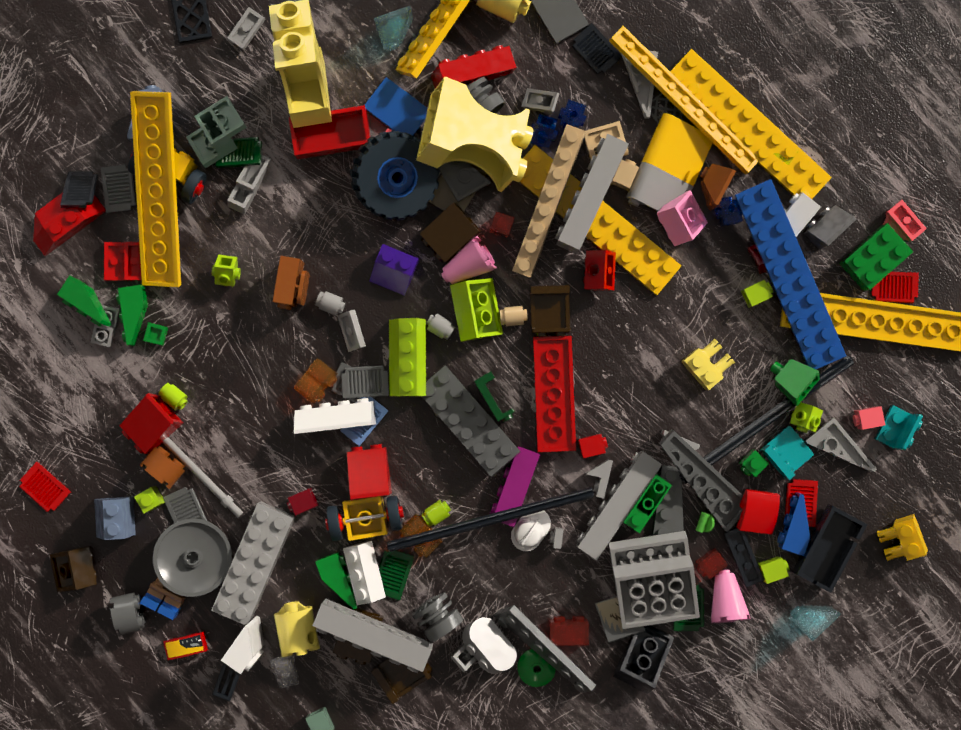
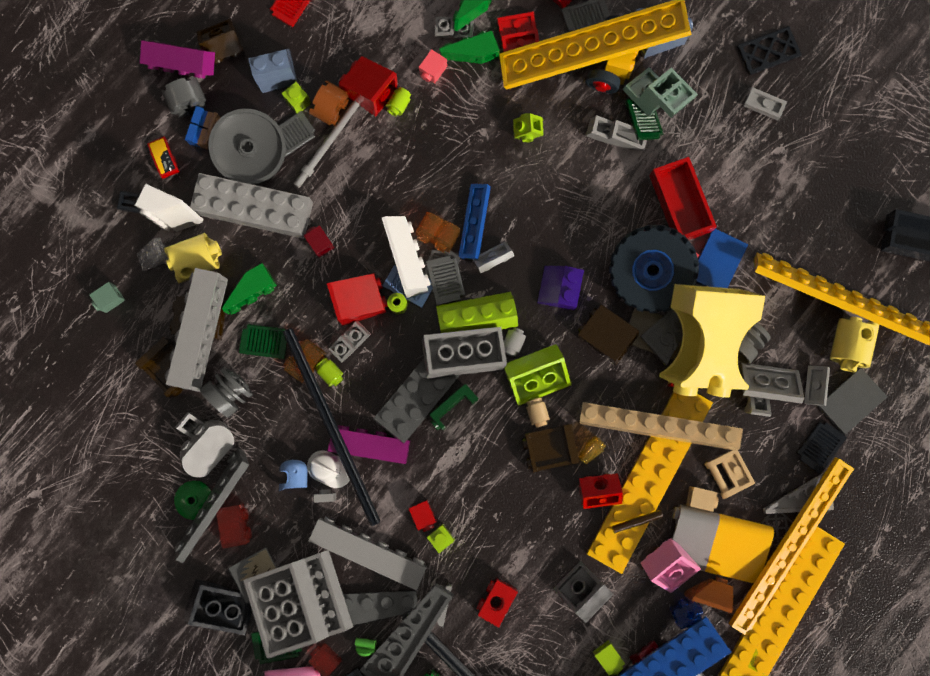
camera: 85 degrees right, 5 degrees down
green plate [143,322,168,346] -> none
light yellow brick [269,0,332,128] -> none
dark orange brick [273,256,310,310] -> none
light grey brick [315,291,345,316] -> none
brick [325,496,404,541] -> none
white brick [343,541,386,605] -> none
clear light blue slope [374,6,413,50] -> none
red wedge [431,45,517,89] -> none
bright pink cone [441,236,497,284] -> none
clear red brick [490,212,514,238] -> none
clear blue brick [531,114,558,148] -> none
red plate [533,336,576,452] -> none
light grey brick [555,134,629,254] -> none
clear blue brick [558,99,587,129] -> none
light grey slope [585,459,613,498] -> none
green slope [623,474,672,533] -> none
light yellow brick [681,339,735,390] -> none
none -> magenta brick [140,40,215,78]
none -> medium blue helmet [279,460,308,491]
none -> light grey slope [329,321,371,363]
none -> lime brick [387,293,408,314]
none -> coral brick [419,49,447,84]
none -> light grey brick [422,327,507,378]
none -> lime brick [427,524,455,553]
none -> blue plate [458,184,491,260]
none -> red brick [476,578,518,627]
none -> flat silver slope [553,561,614,623]
none -> clear yellow cone [578,436,606,465]
none -> dark brown piece [612,510,663,534]
none -> light grey plate [739,363,804,403]
none -> light grey plate [804,365,830,406]

